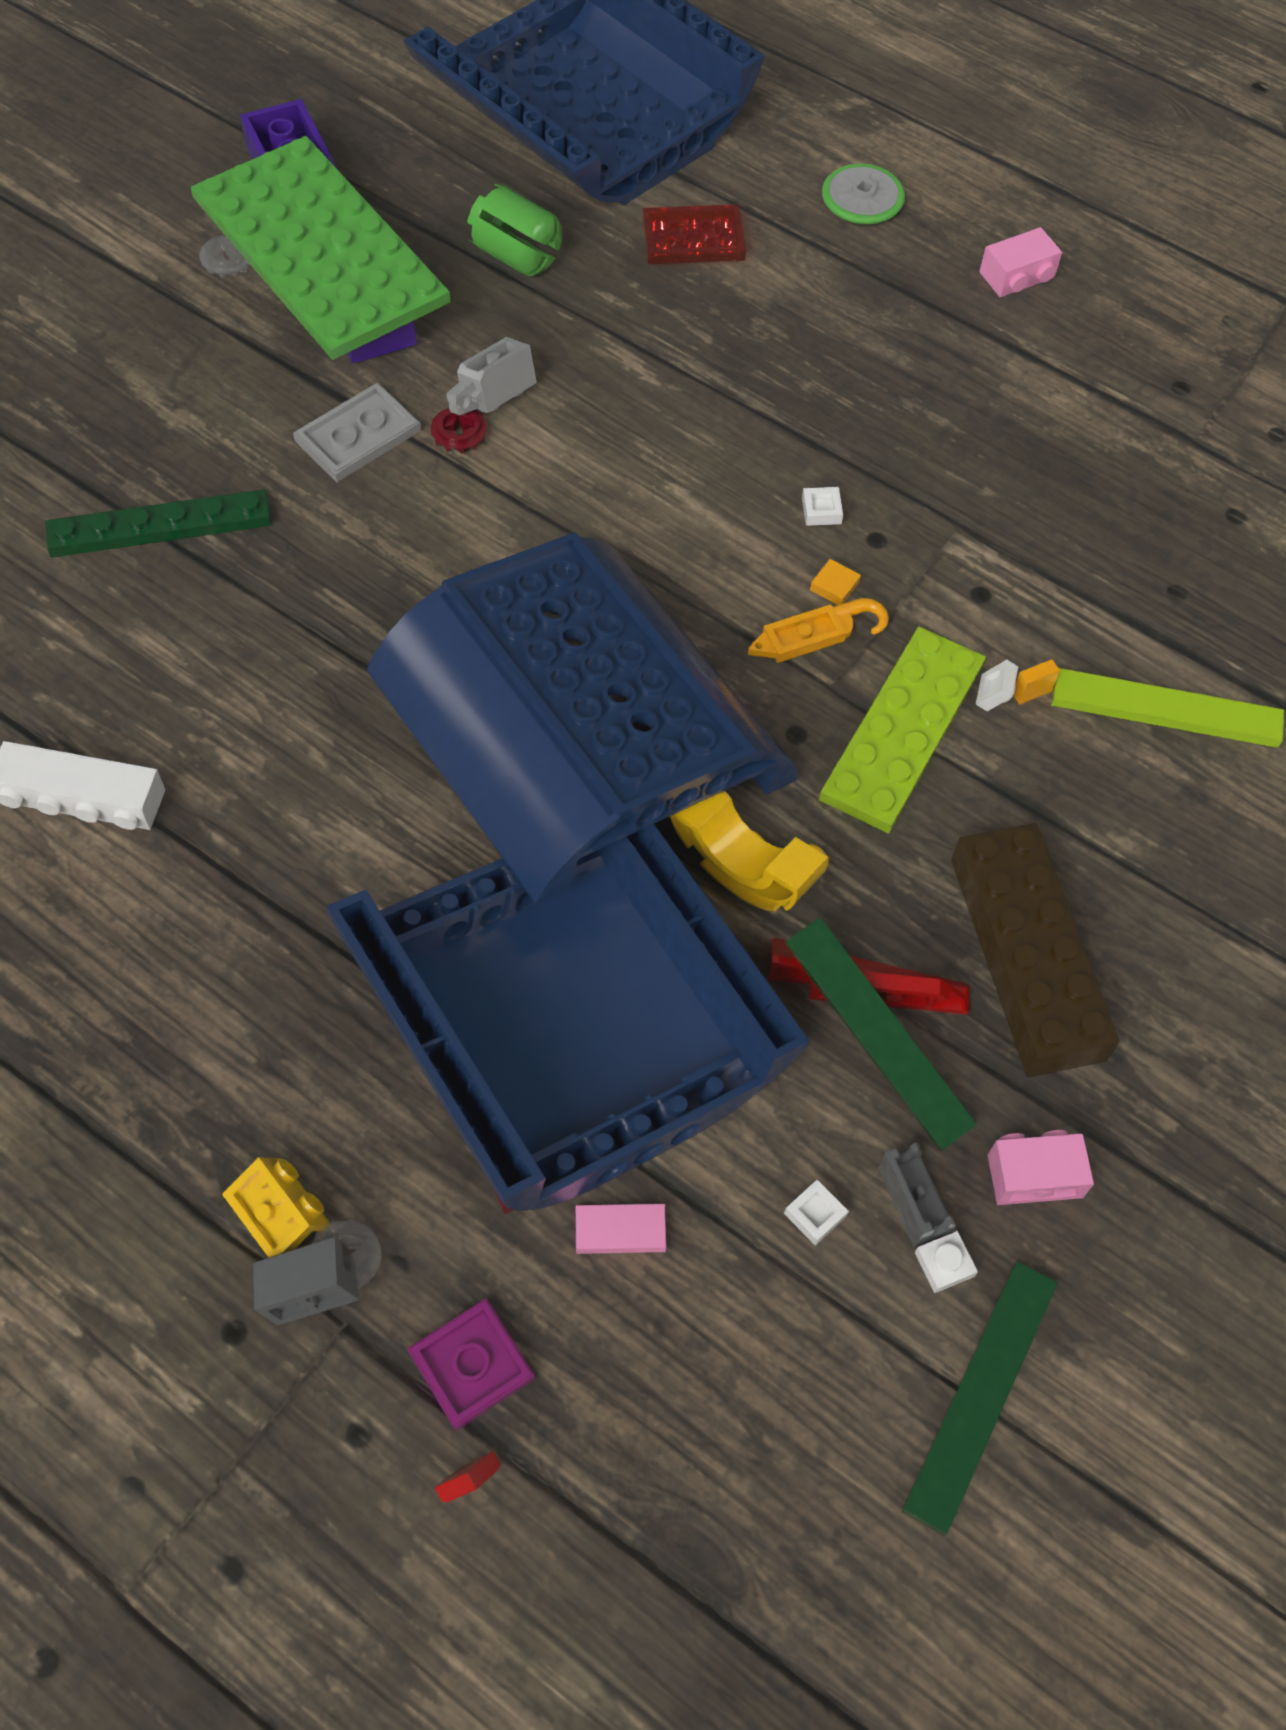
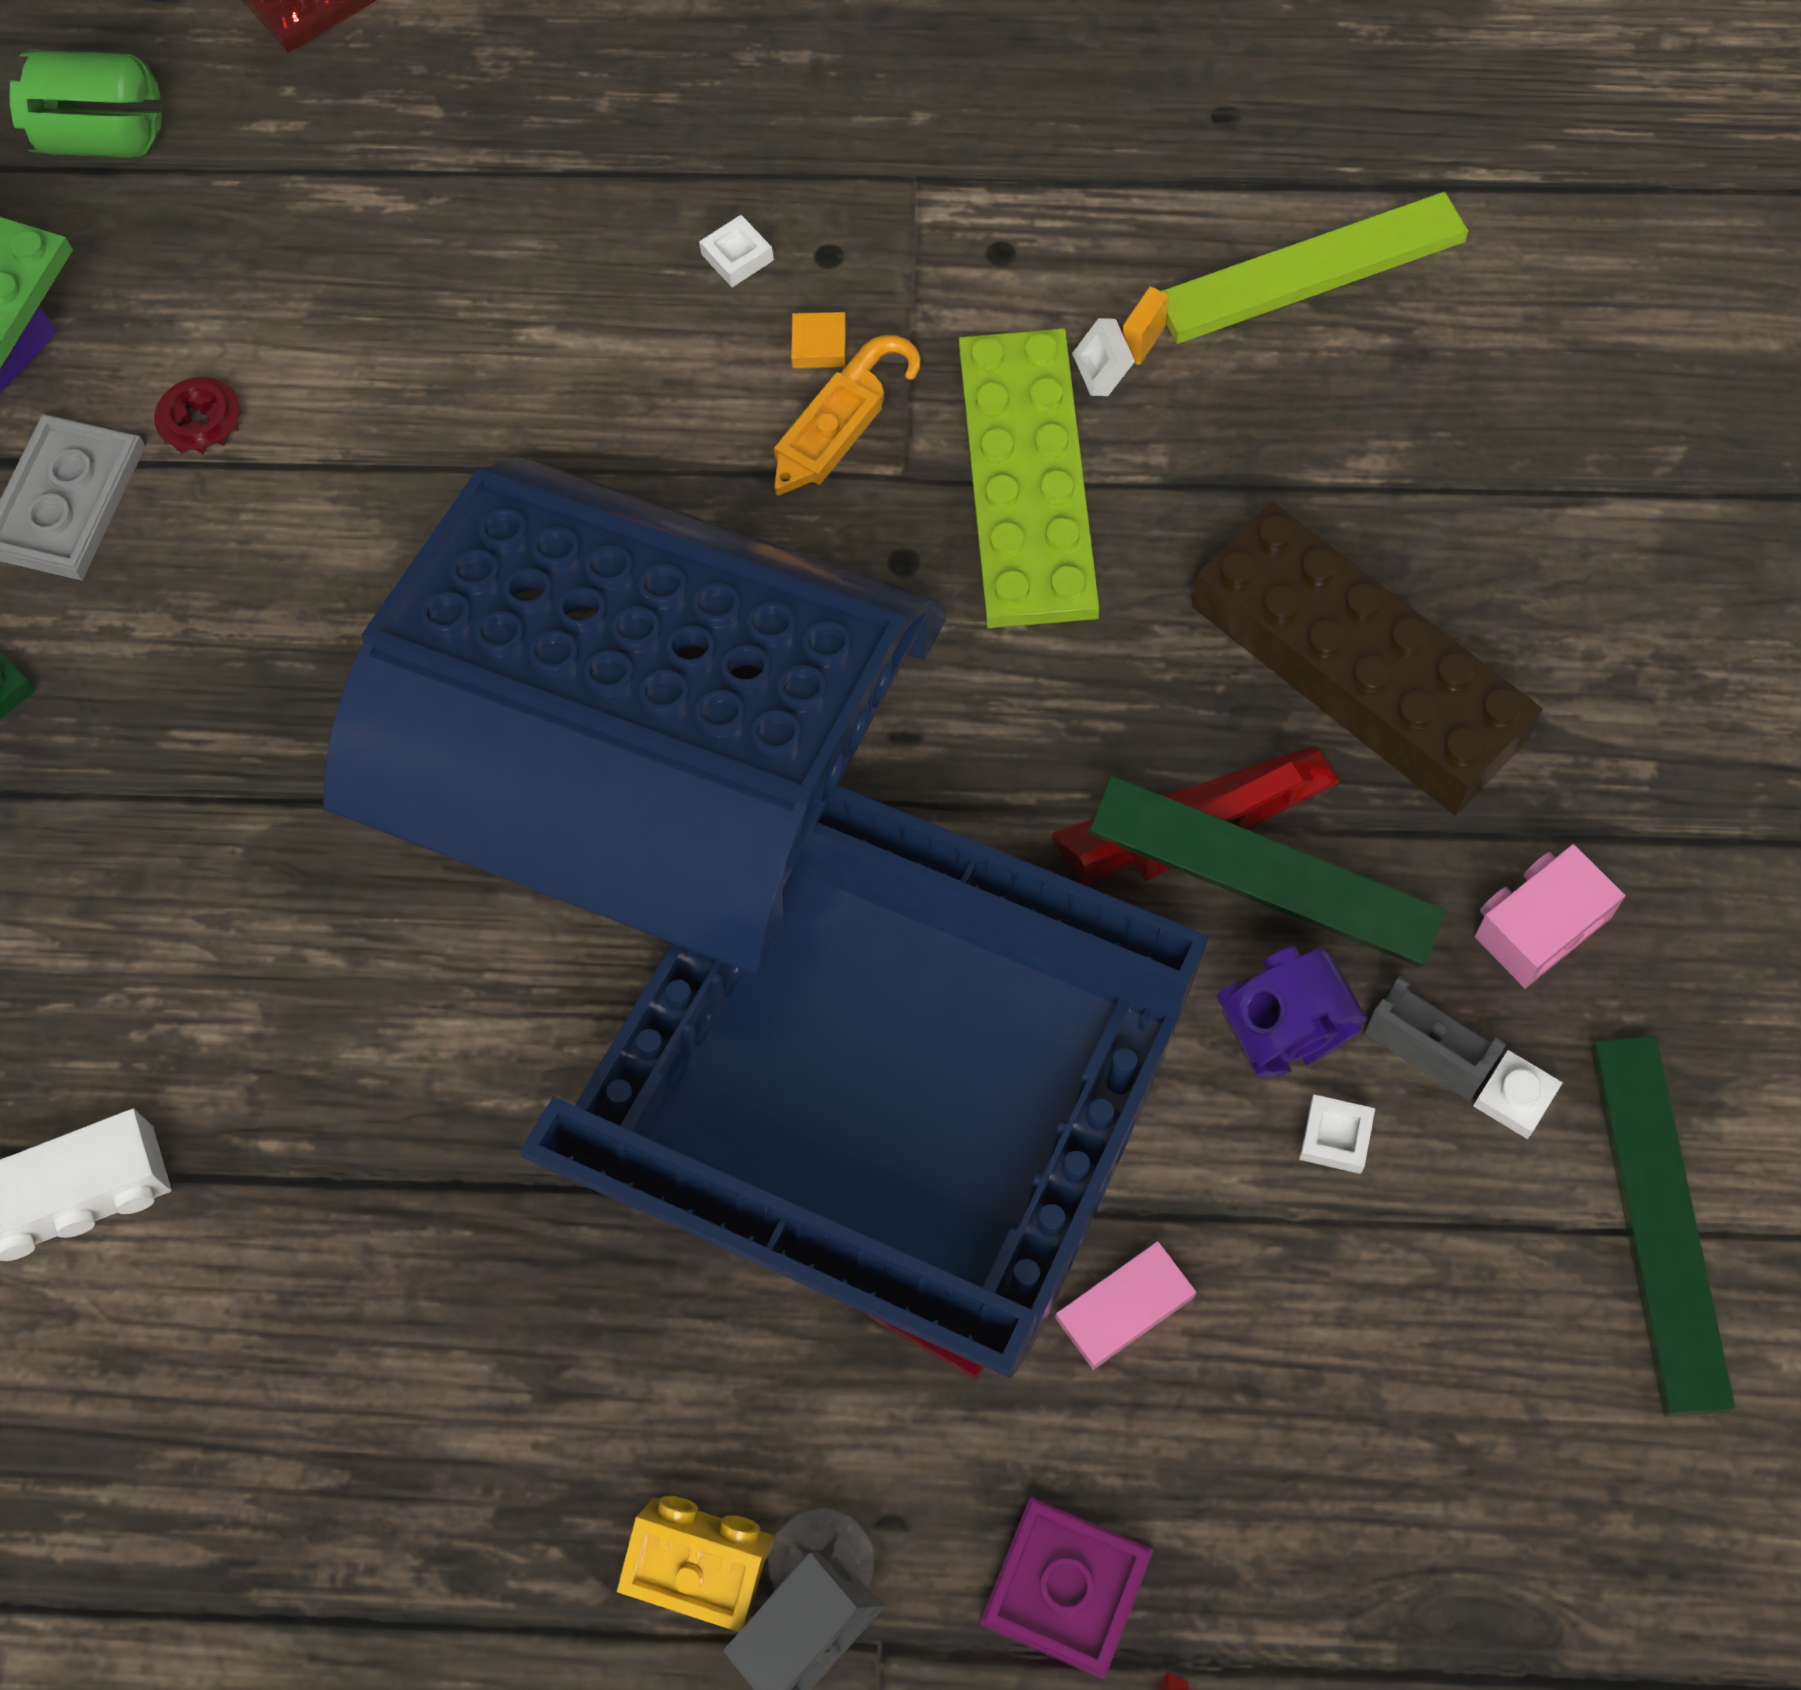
camera: 25 degrees left, 5 degrees up
light grey hinge [446,337,537,415] -> none
yellow brick [670,791,829,912] -> none
none -> dark purple brick [1217,947,1367,1079]

